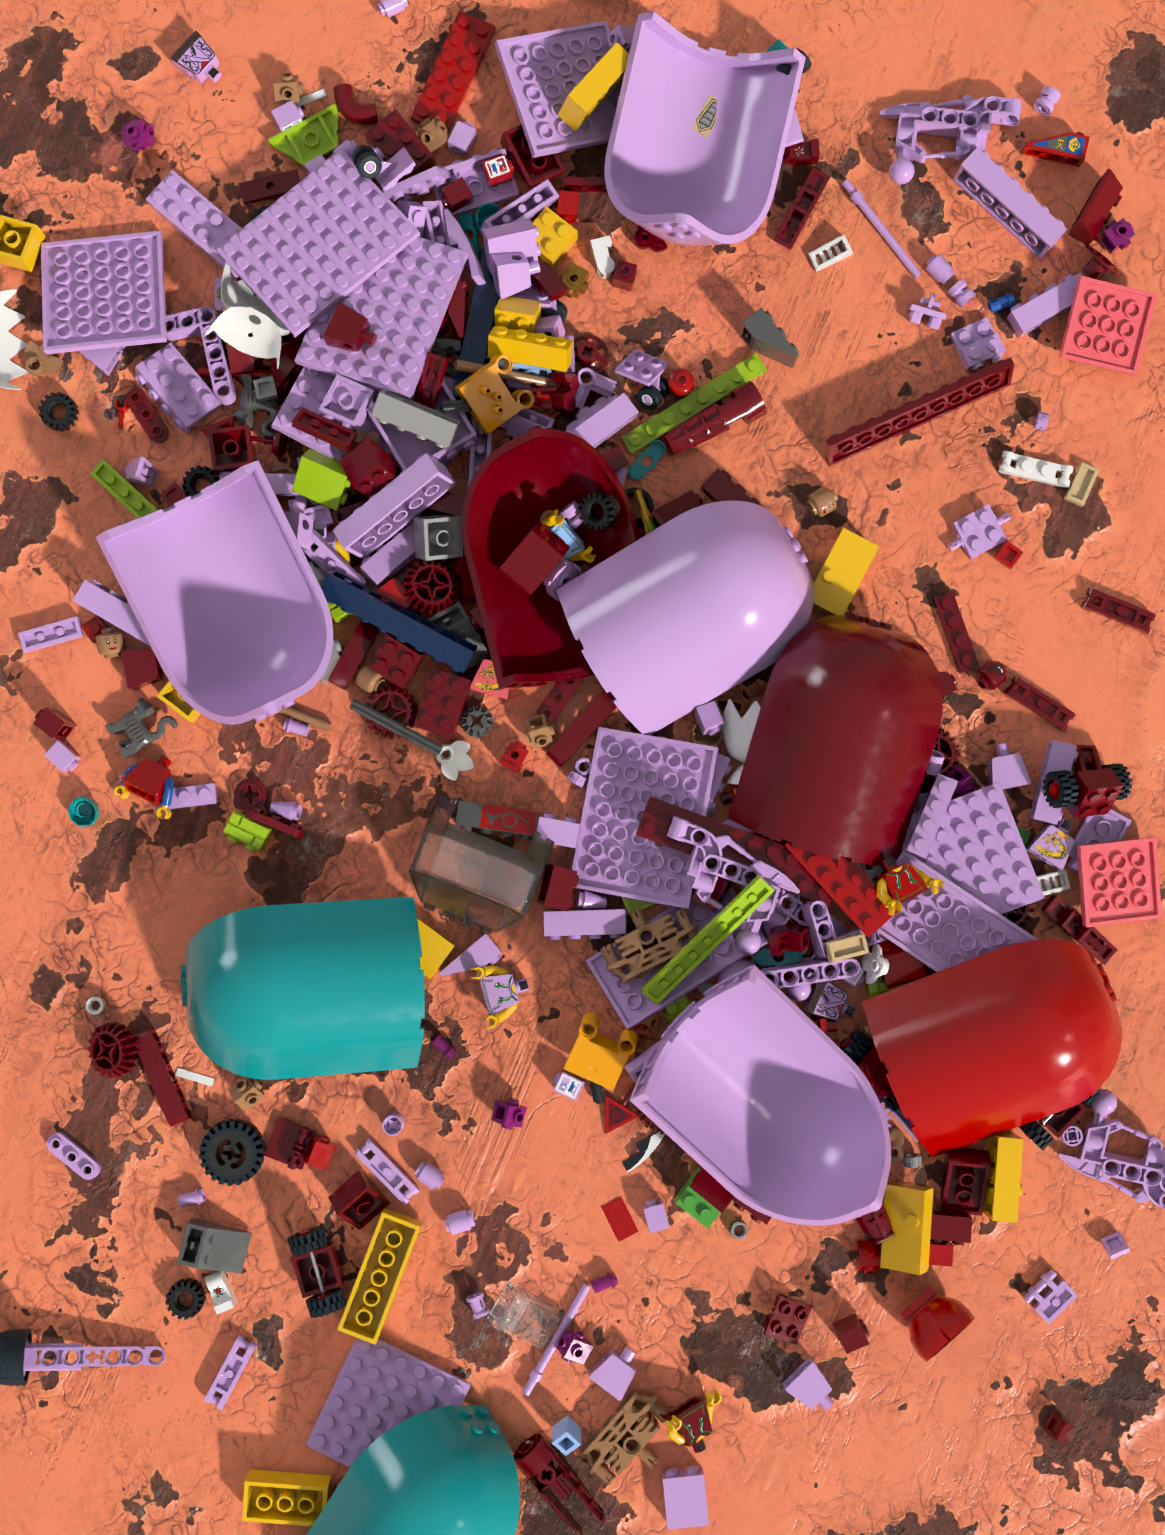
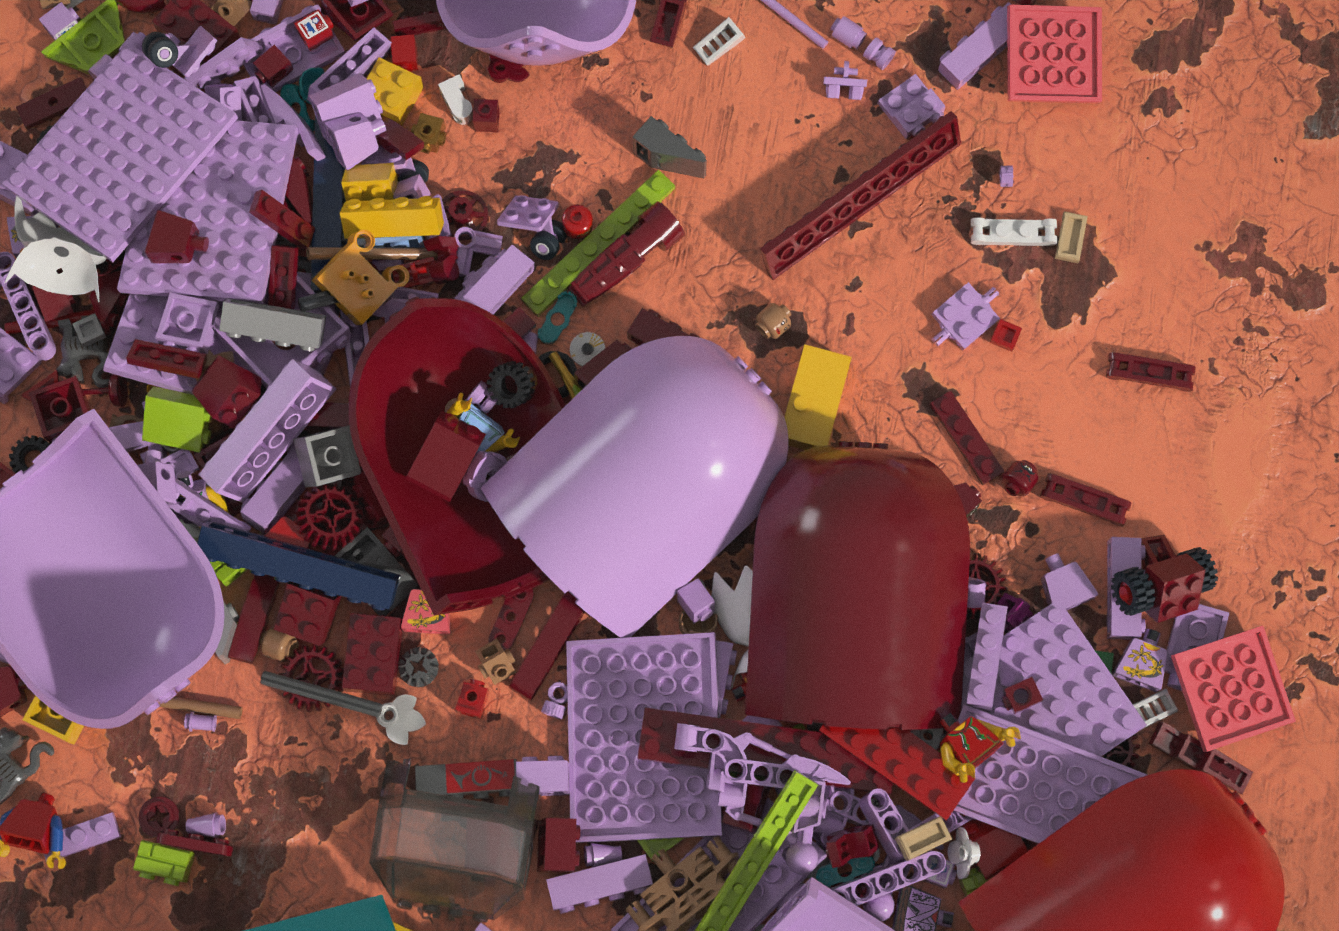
camera: 10 degrees left, 10 degrees down
blue pin [988,293,1015,313] -> none
none -> dark red plate [249,190,315,250]
none -> white piece [569,332,605,366]
none -> dark red brick [1001,677,1043,714]

